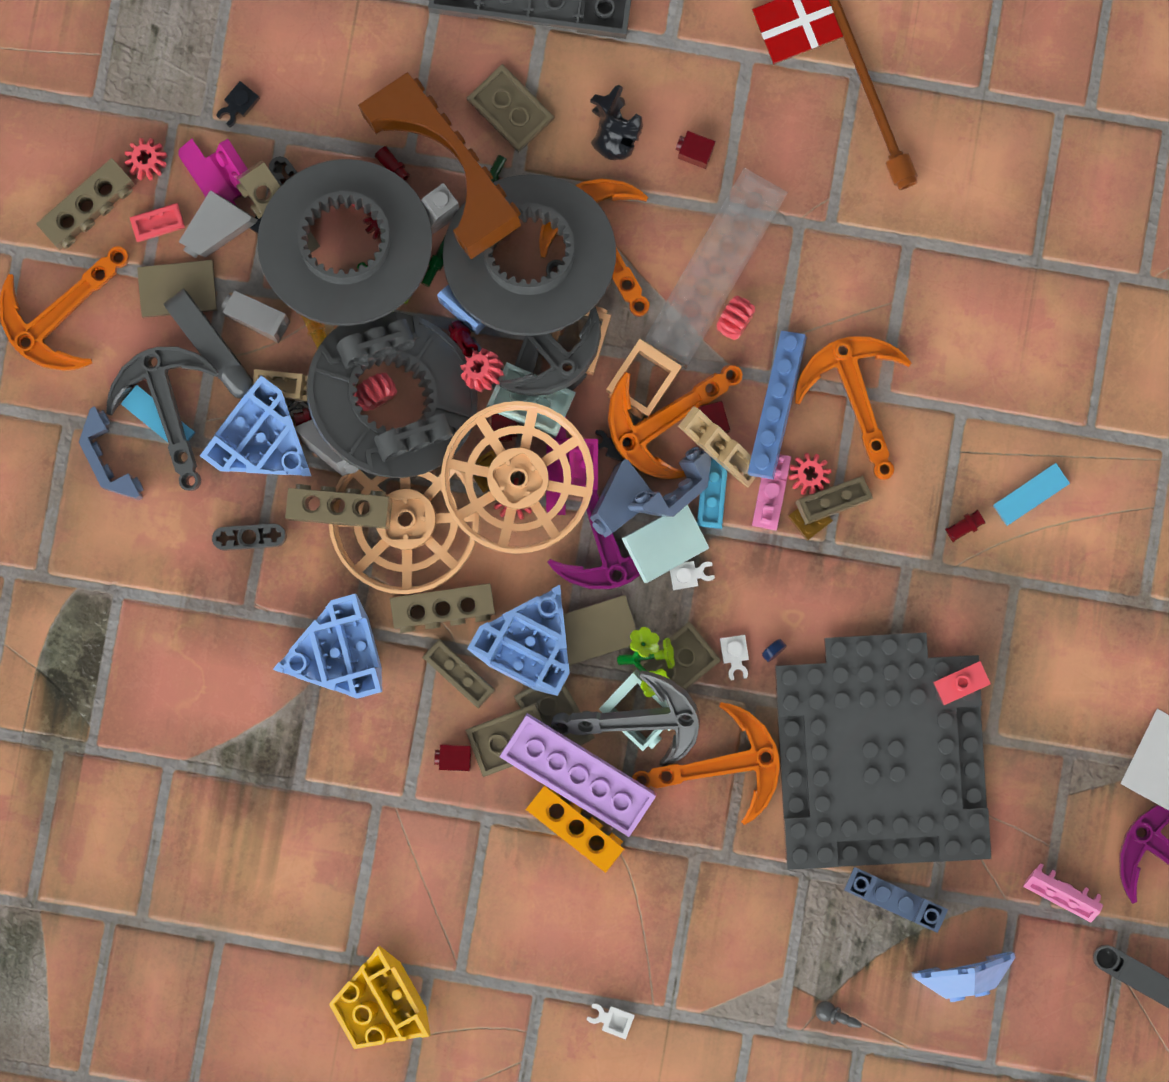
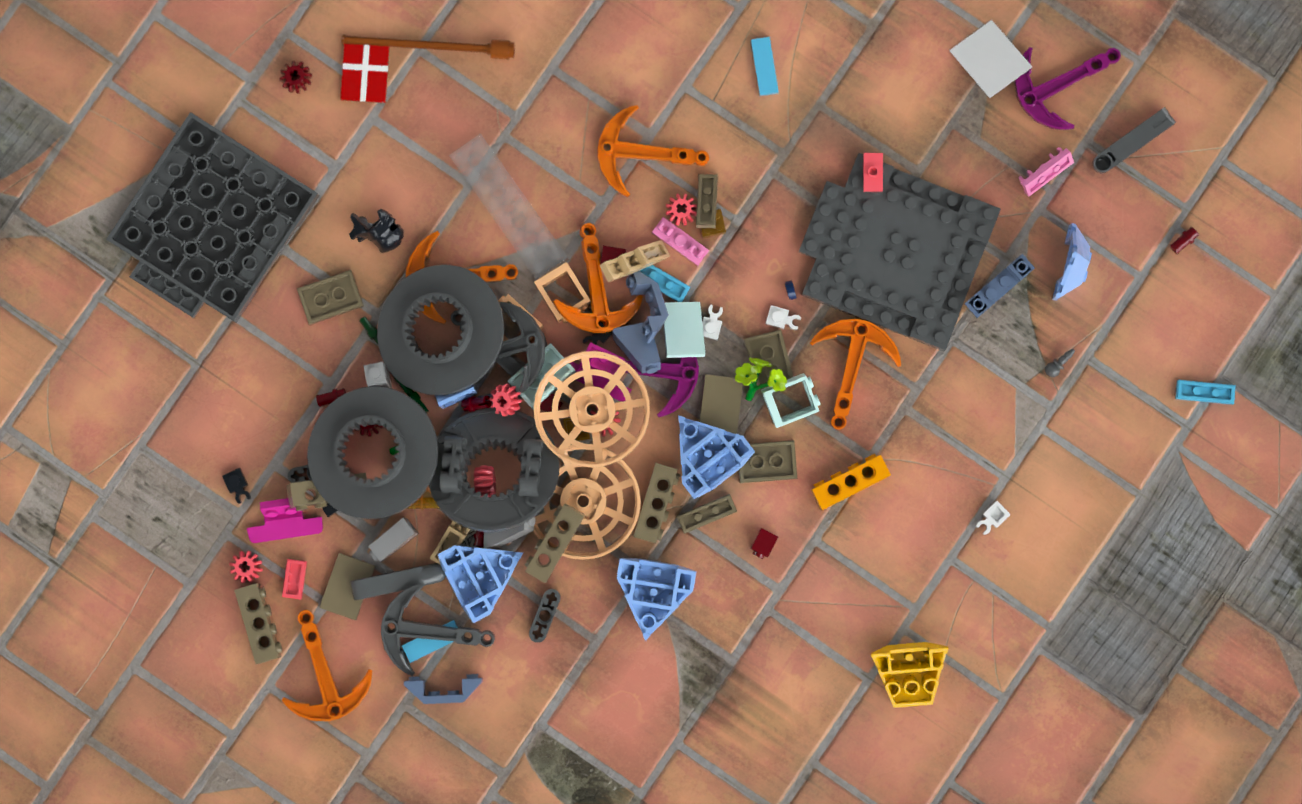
camera: 60 degrees left, 0 degrees up
light grey slope [179,190,258,258] -> none
dark orange arch [358,72,521,259] -> none
dark tan tile [466,703,545,777] -> none
lavender plate [500,713,657,837] -> none
dark grey piece [551,670,700,767] -> none
dark red brick [675,131,716,169] -> none
coral gear [717,295,755,340] -> none
medium blue plate [748,331,807,480] -> none
dark red pin [945,509,986,543] -> none

